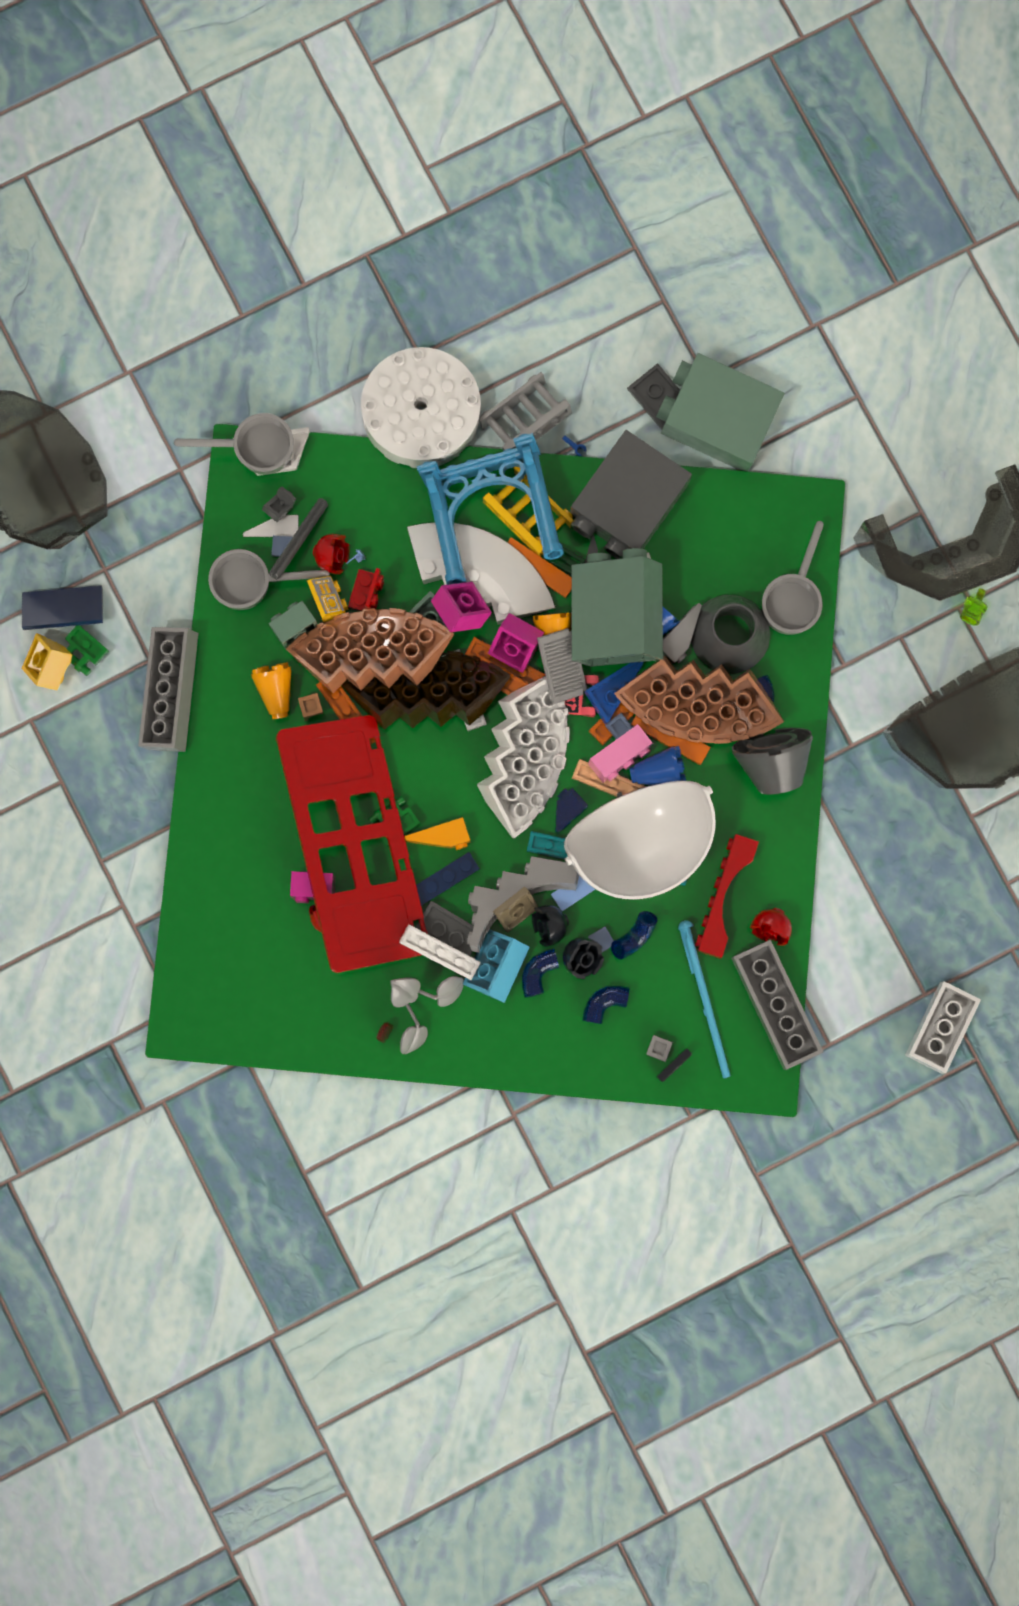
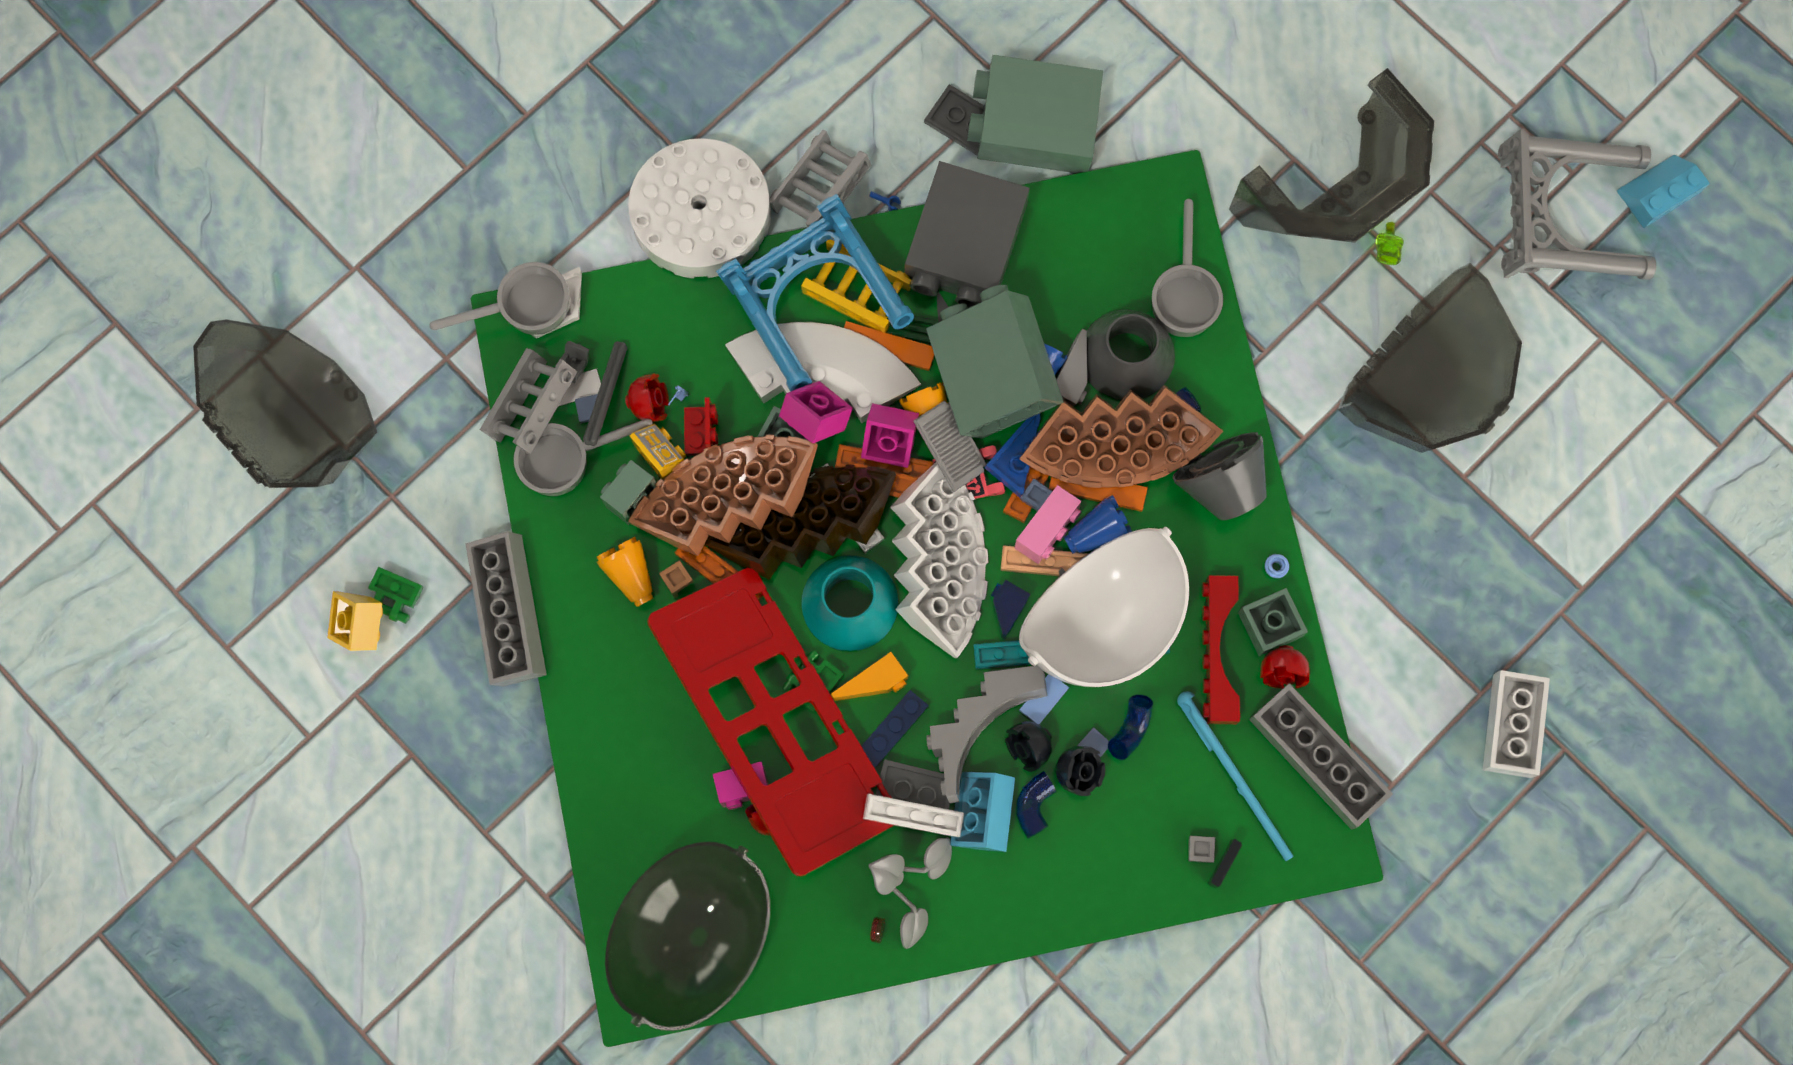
camera: 15 degrees left, 5 degrees down
dark blue tile [22,585,103,630] -> none
dark tan tile [493,886,539,932] -> none
clear blue cylinder [582,986,630,1024] -> none
none -> light grey fence [479,348,578,454]
none -> clear smoke windscreen [605,842,770,1031]
none -> teal cone [802,555,898,651]
none -> sand green brick [1238,588,1308,656]
none -> light blue plate [1264,554,1289,578]

